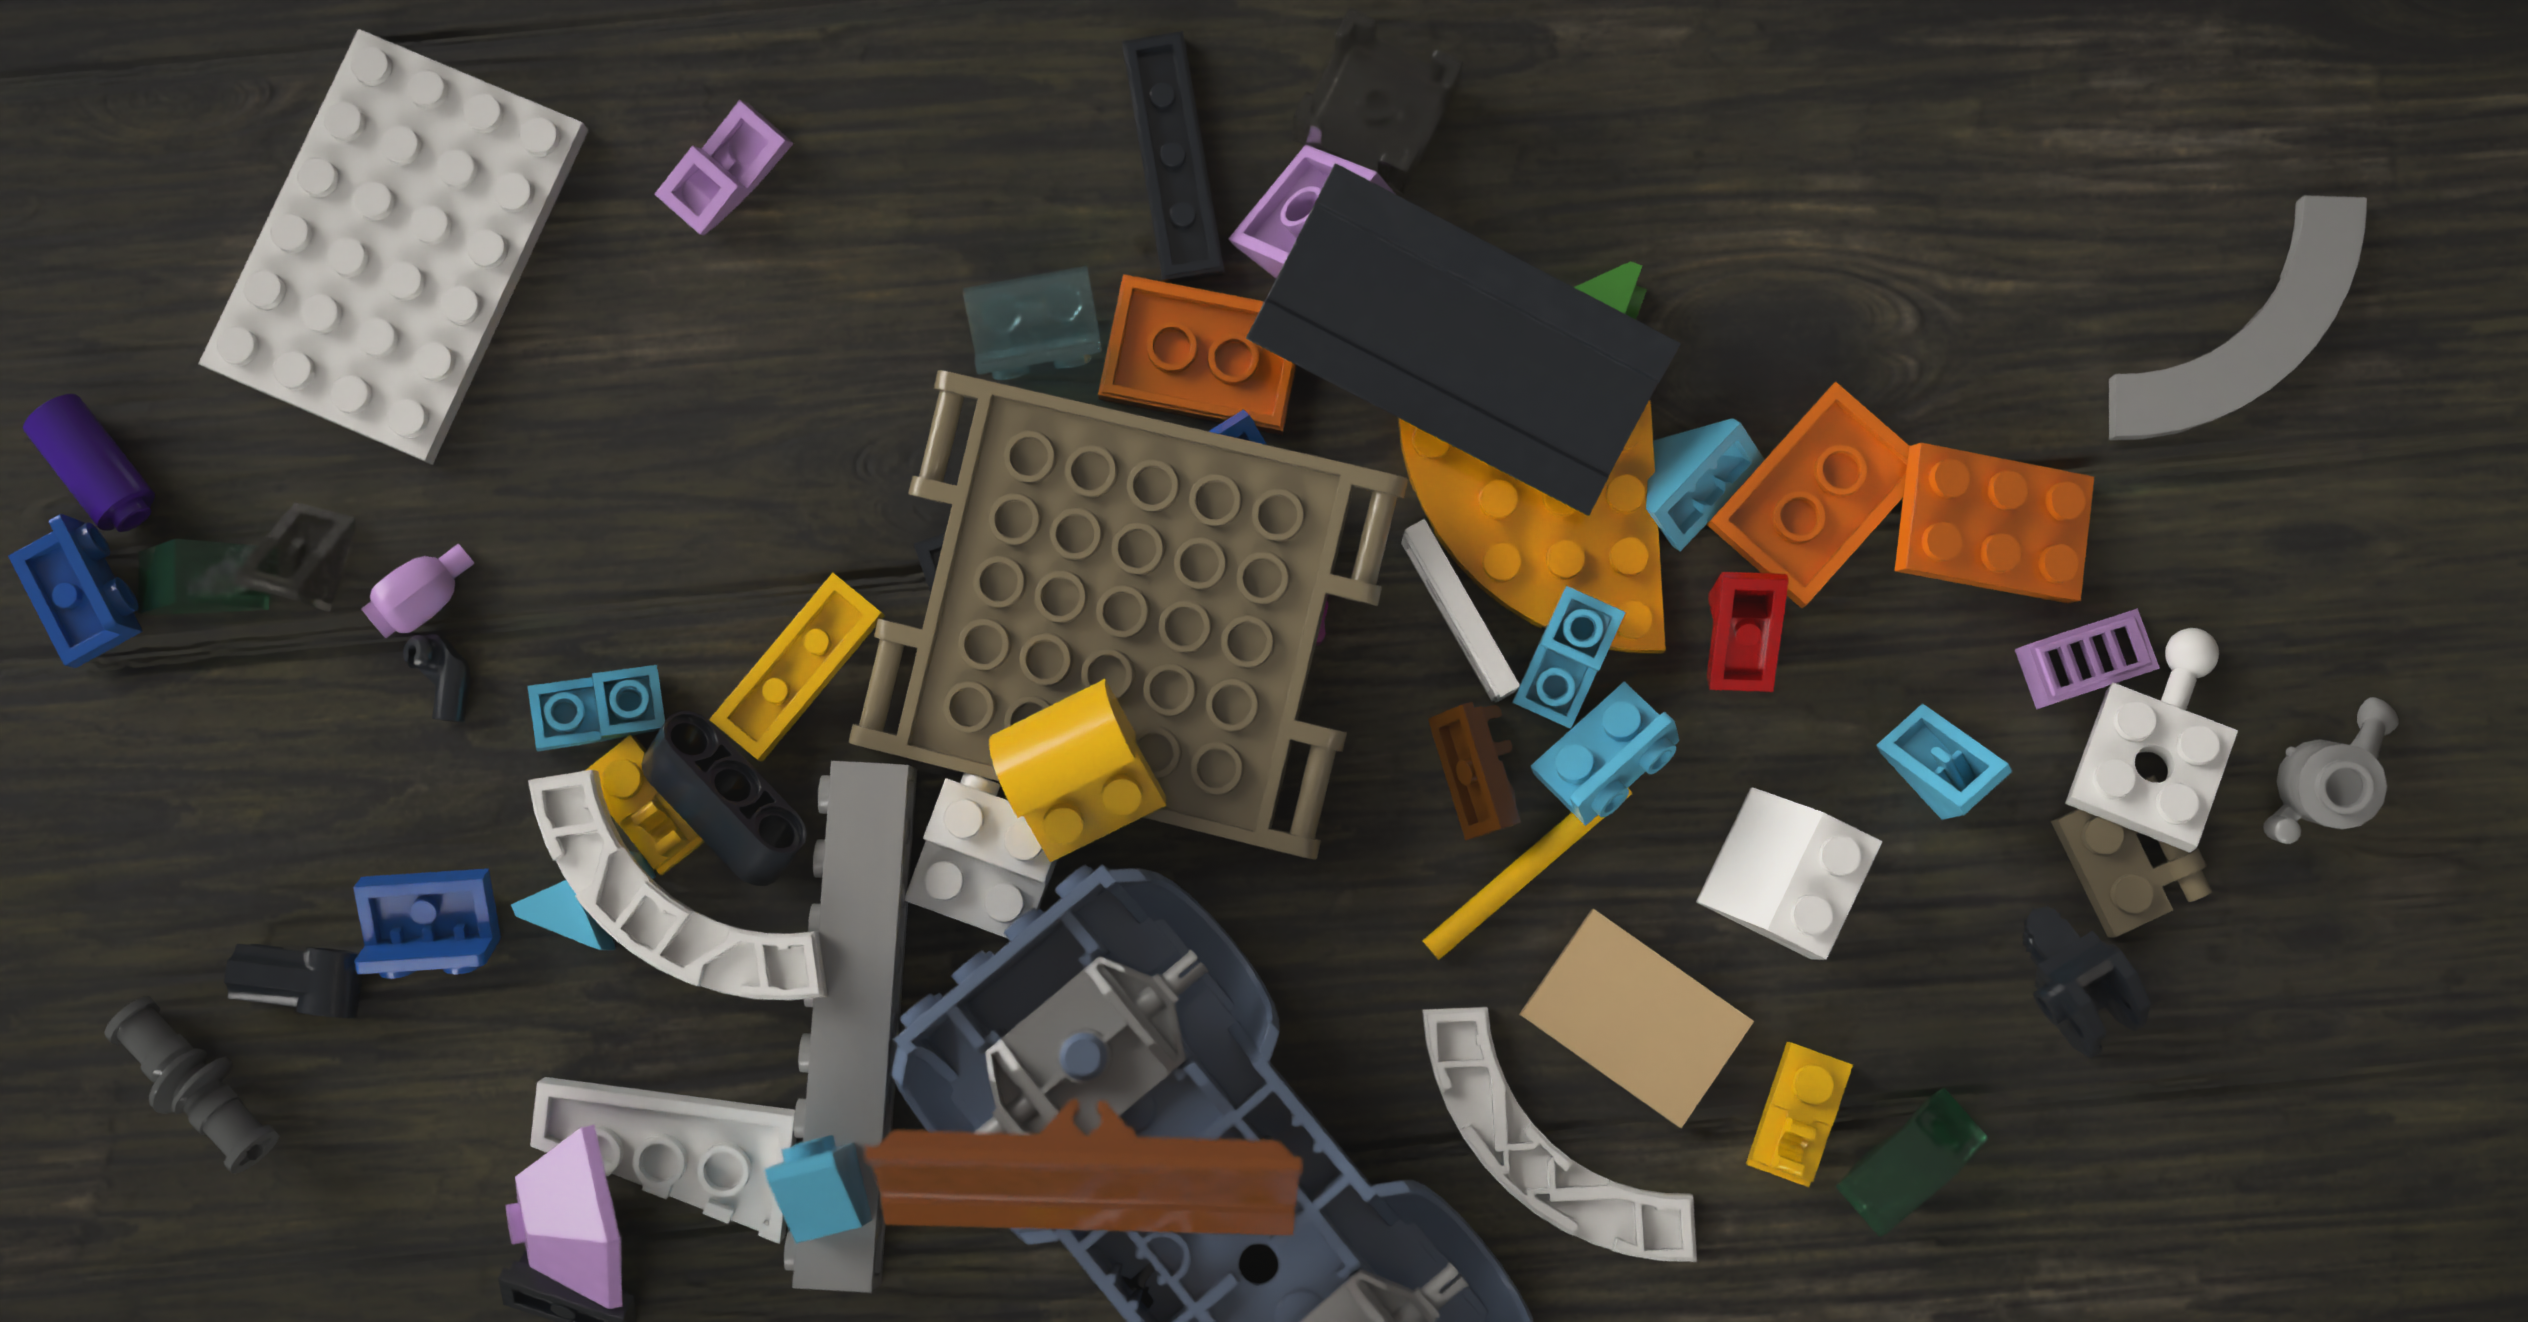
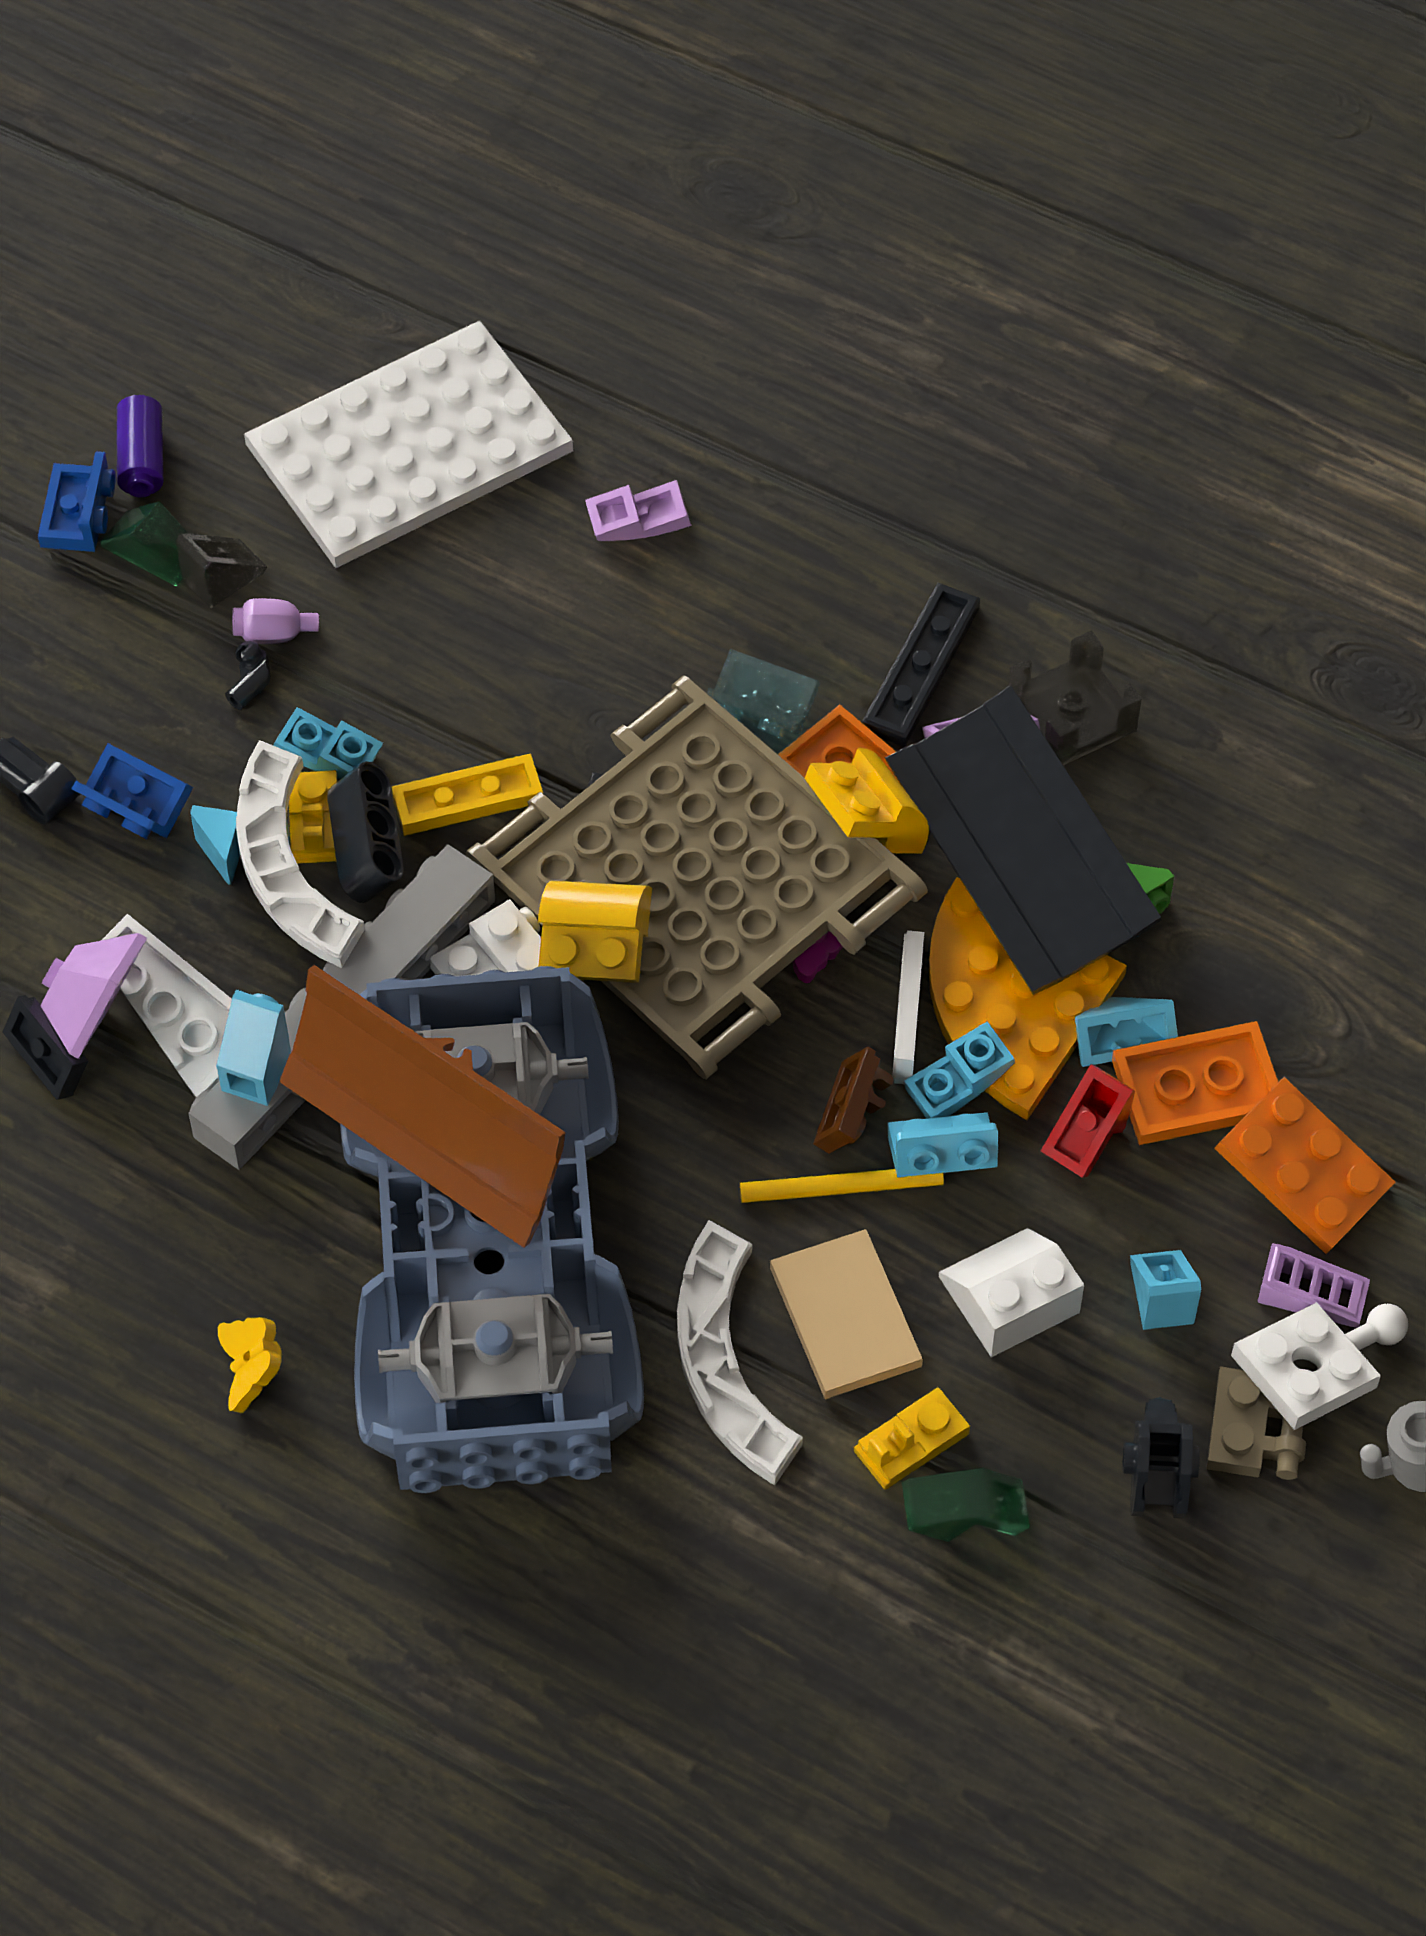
camera: 30 degrees right, 25 degrees down
none -> yellow brick [804,748,929,854]

